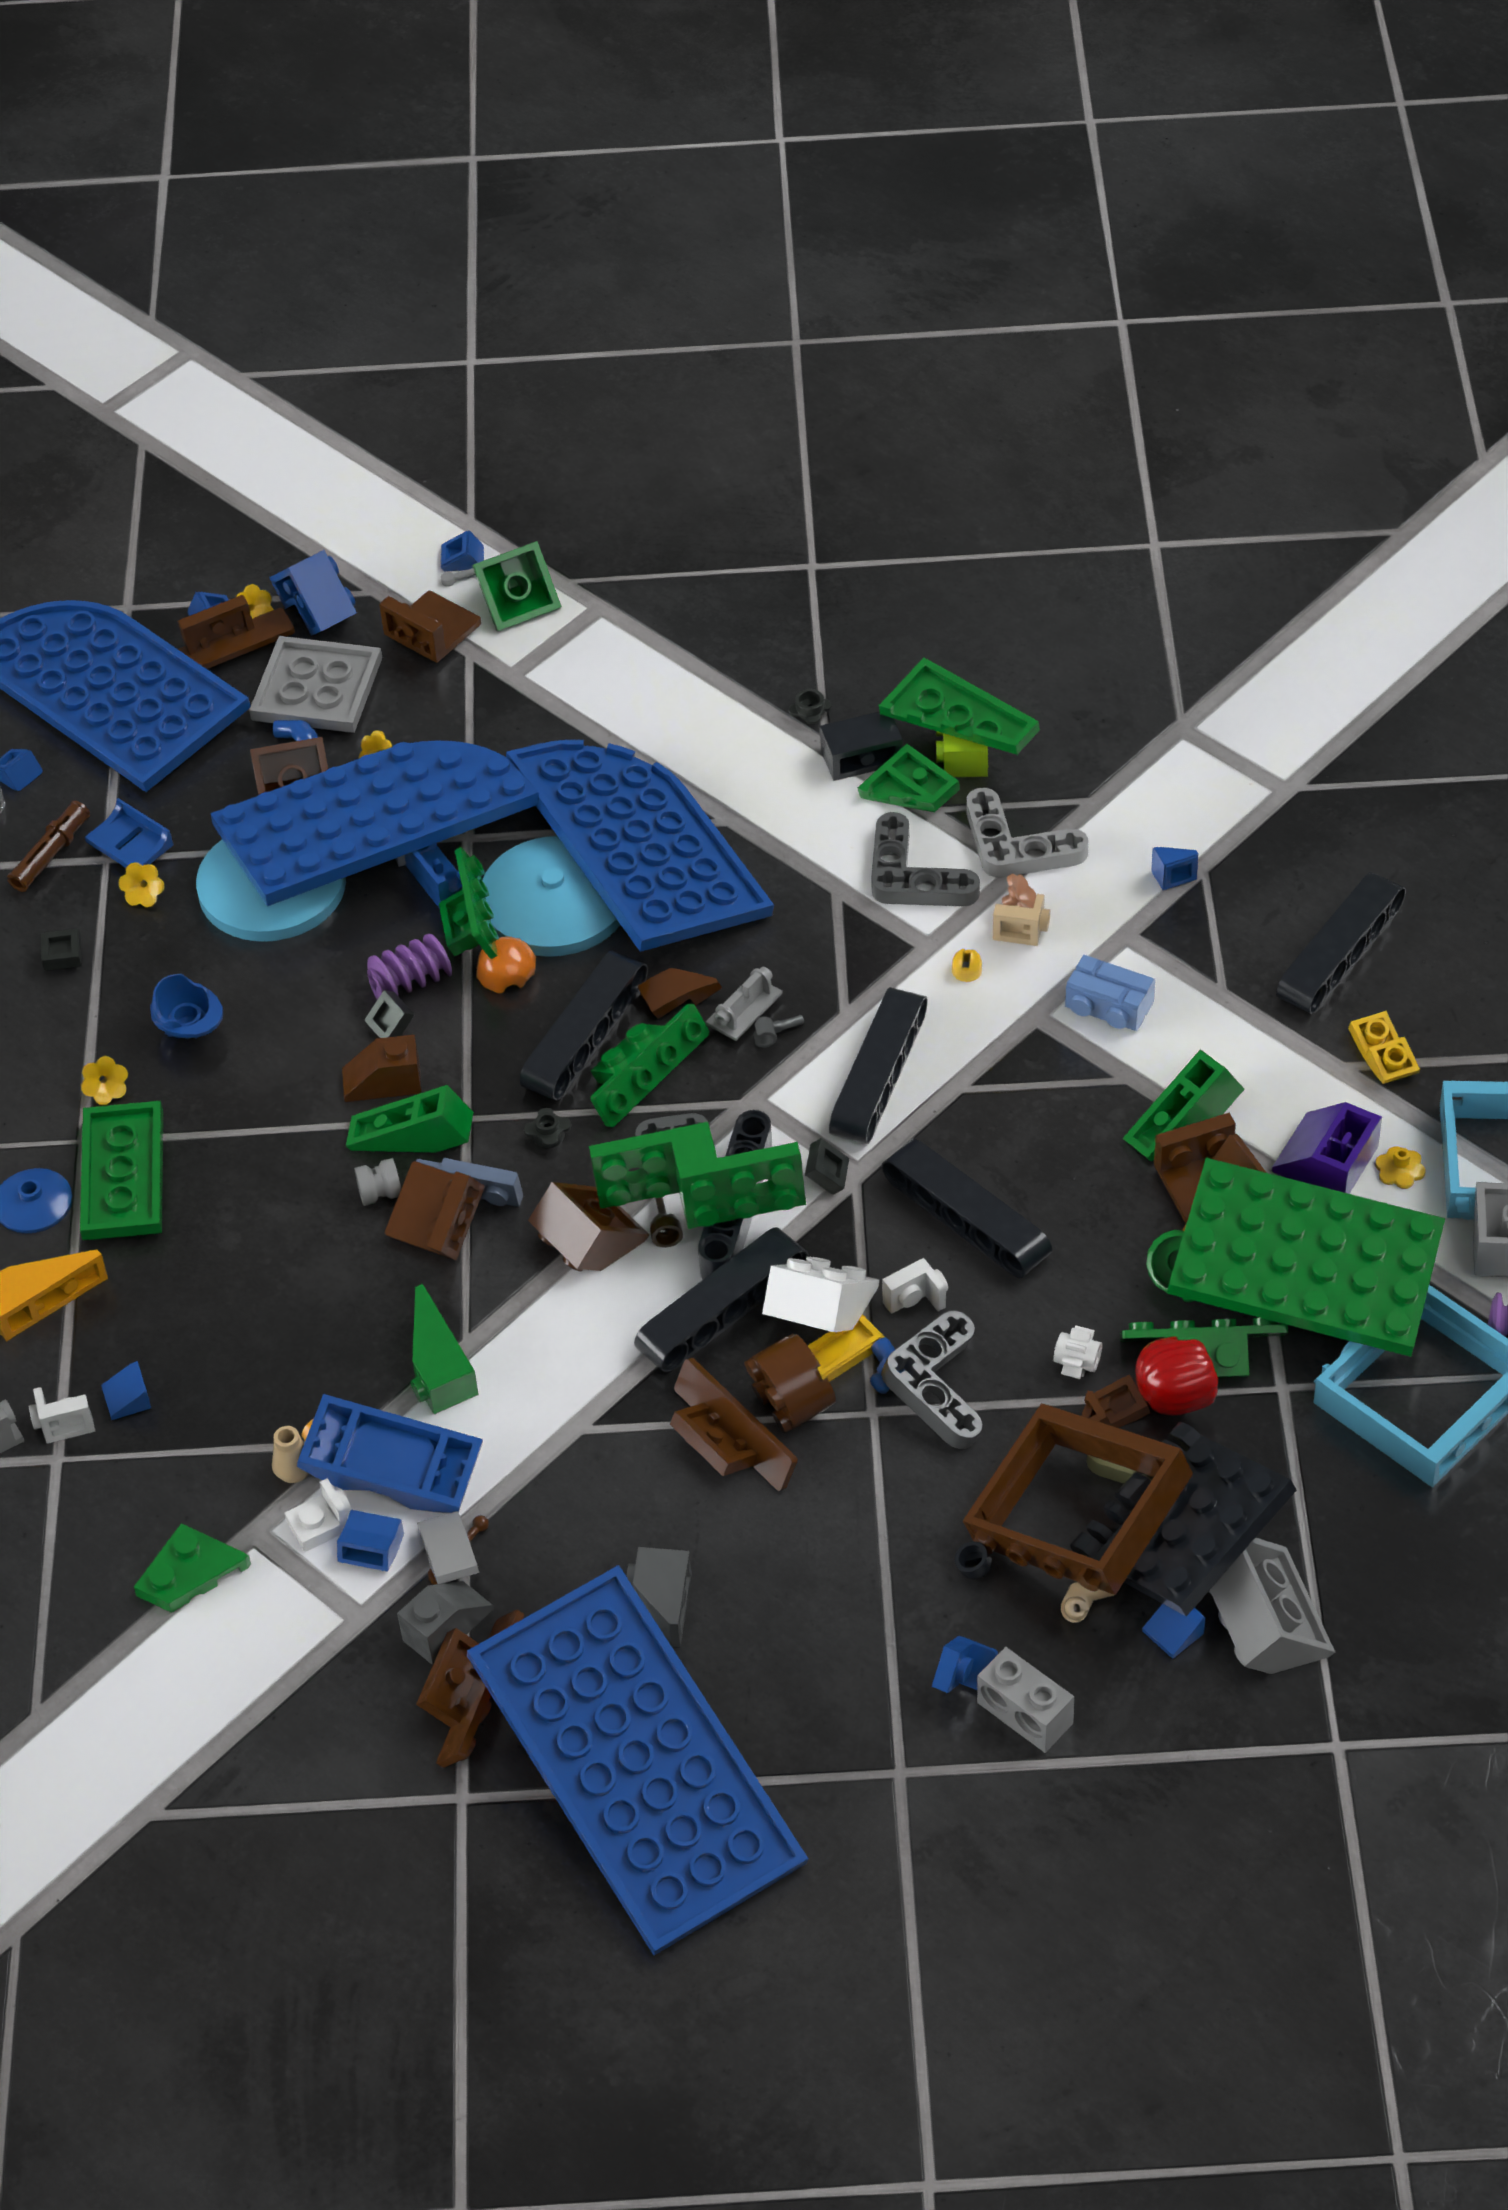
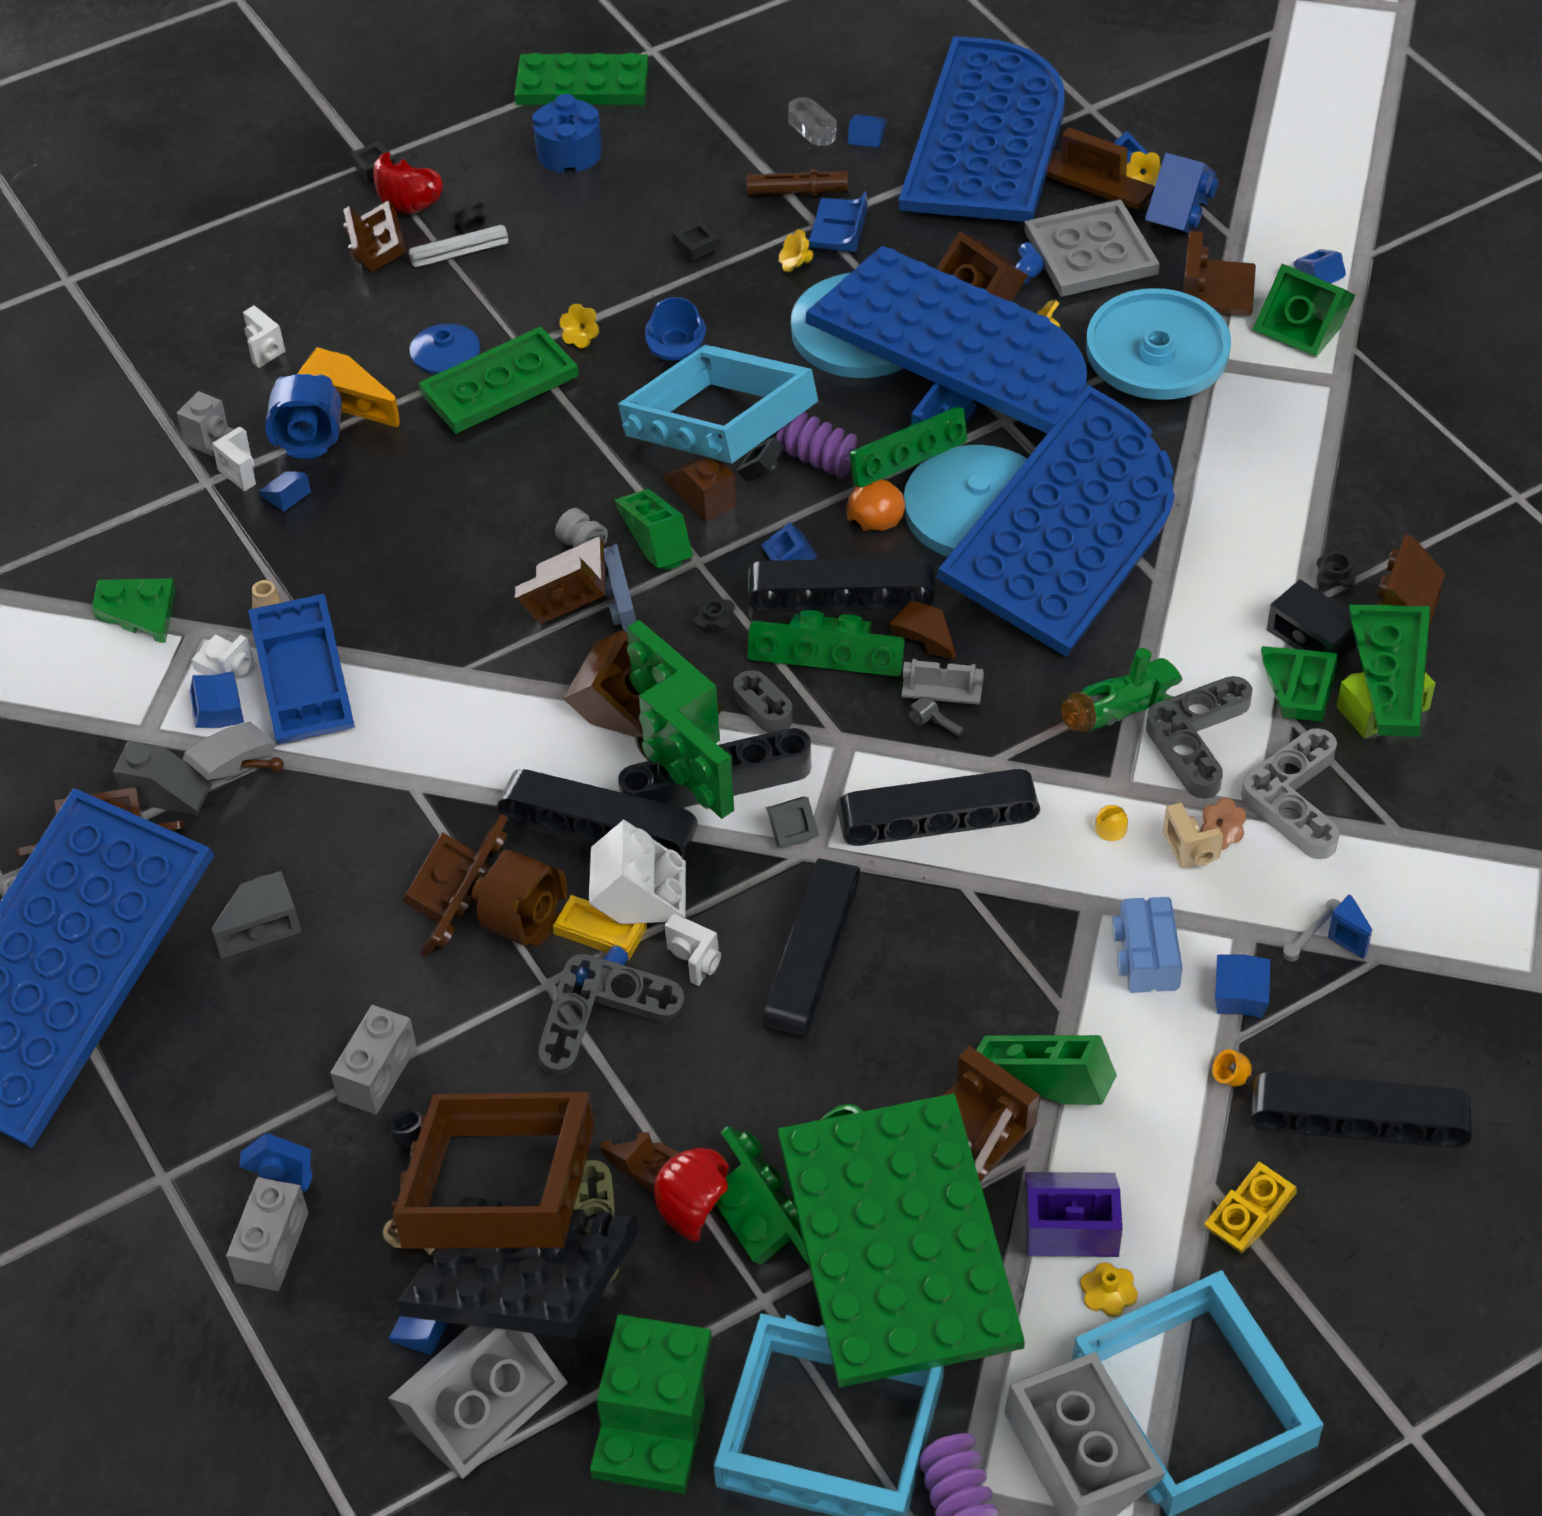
camera: 60 degrees right, 0 degrees up
green slope [410,1284,479,1414] -> none
white gear [1053,1326,1102,1379] -> none
none -> blue brick [265,374,342,459]
none -> light grey brick [330,1005,417,1115]
none -> green bracket [590,1314,712,1494]
none -> medium azure window [618,345,818,463]
none -> blue slope [761,522,818,561]
none -> green piece [1061,648,1182,732]
none -> medium azure dish [1086,288,1231,400]
none -> light orange hinge [1212,1049,1252,1087]
none -> blue piece [1215,955,1270,1018]
none -> light grey hinge [1283,899,1341,962]
none -> reddish brown slope [1376,534,1445,628]

